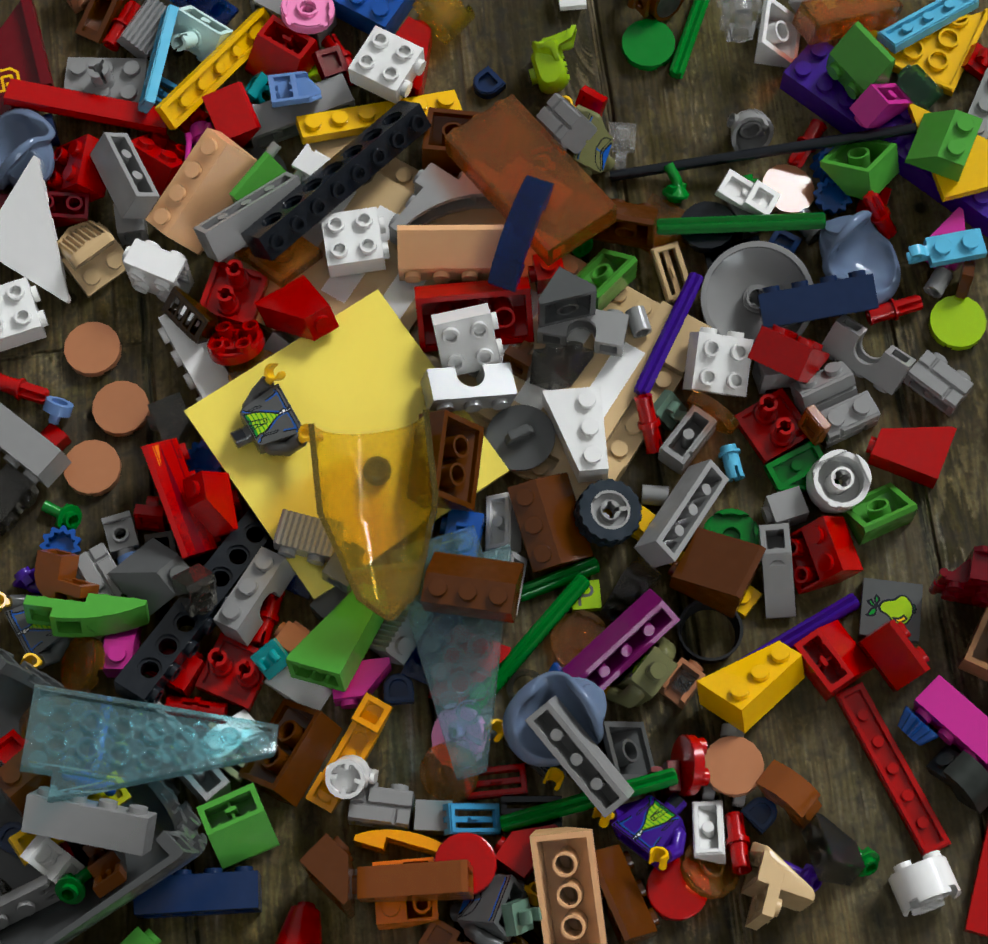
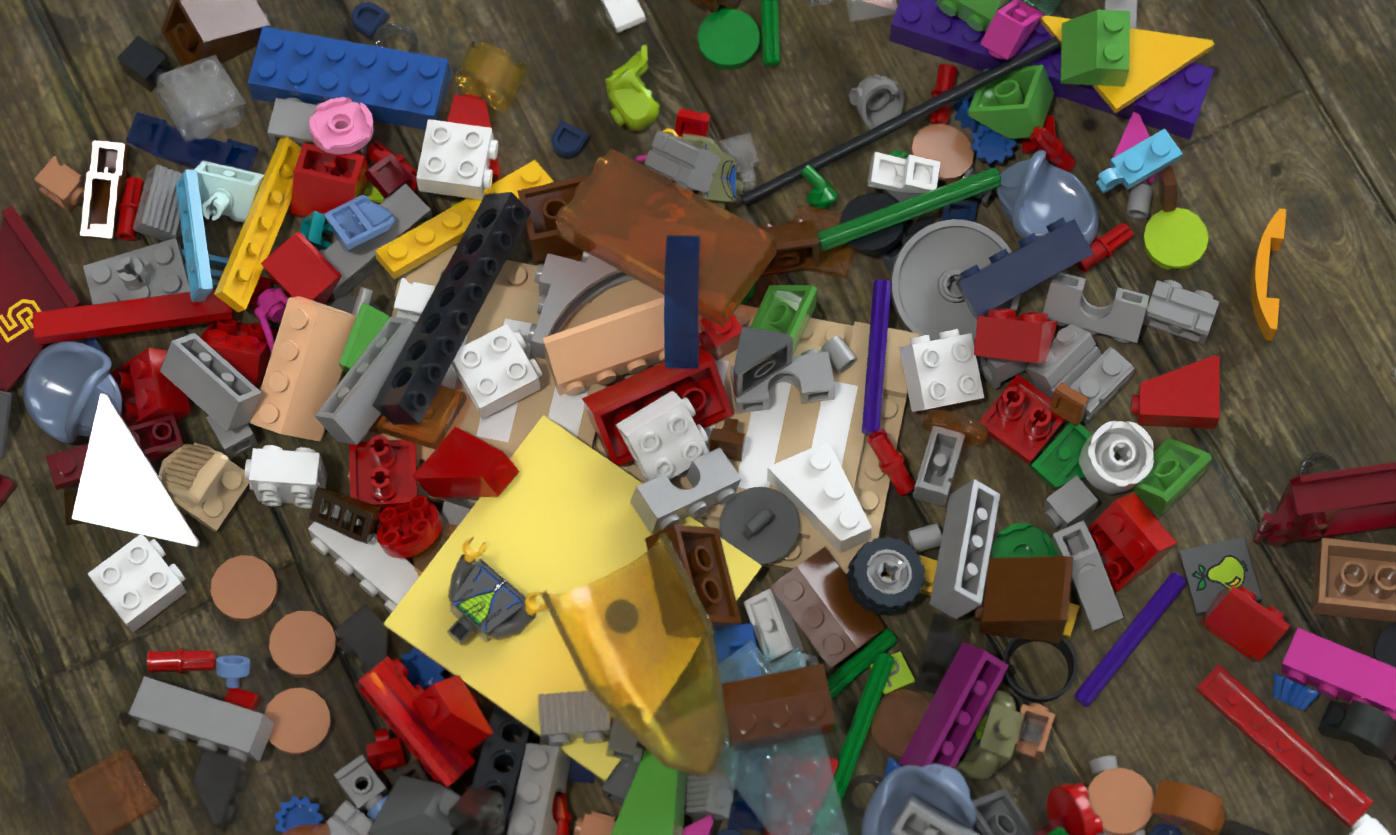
camera: 20 degrees left, 0 degrees up
green plate [41,500,82,530] -> none
clear smoke slope [530,341,594,390] -> none
tan tile [650,241,688,303] -> none
sand green tile [654,390,687,431] -> none
yellow wedge [696,641,805,733] -> none
medium azure pin [718,443,745,482] -> none
red slope [792,620,874,702] -> none

